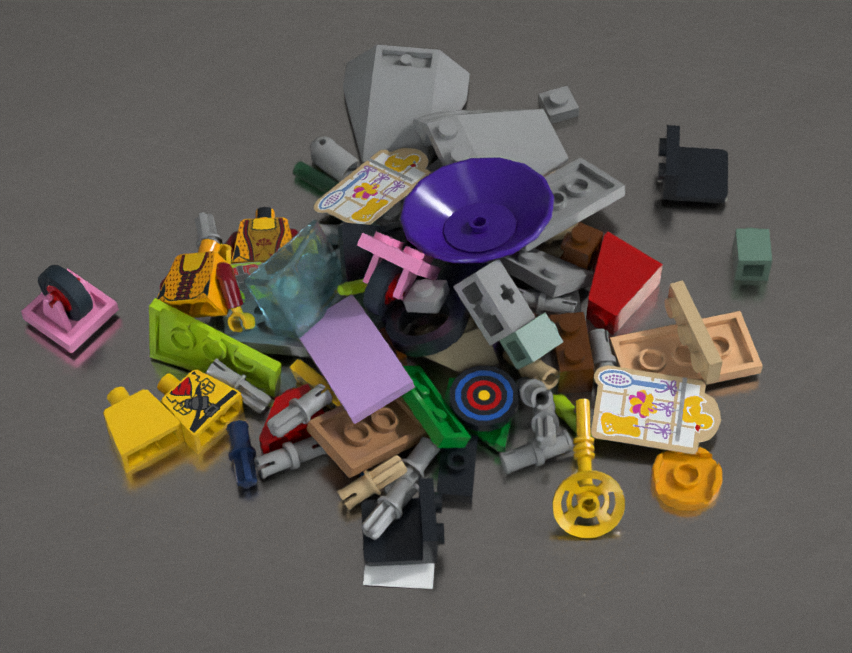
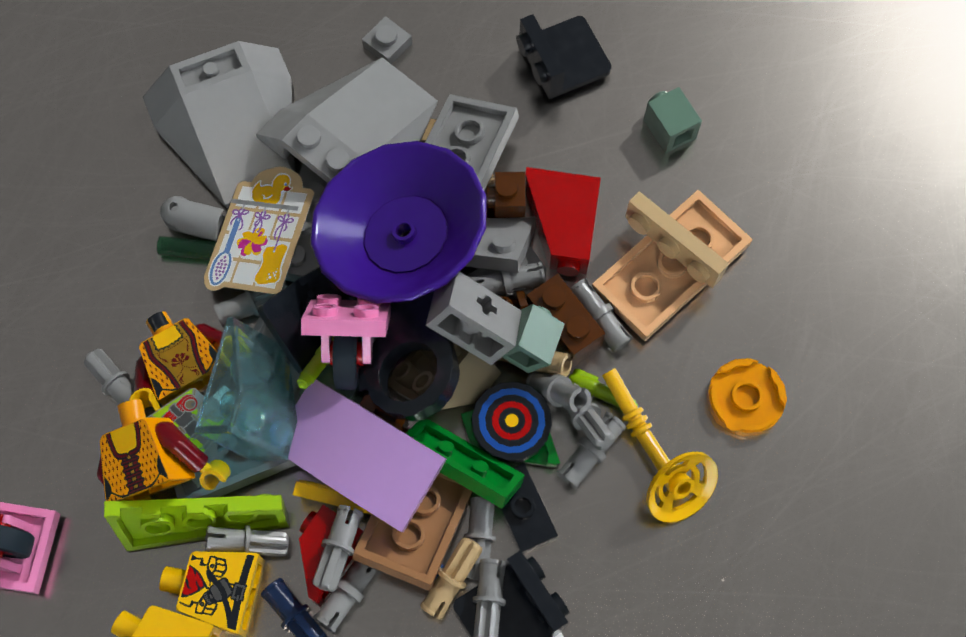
camera: 30 degrees left, 15 degrees up
light grey plate [403,279,450,313] -> none
sticker [591,365,721,454] -> none

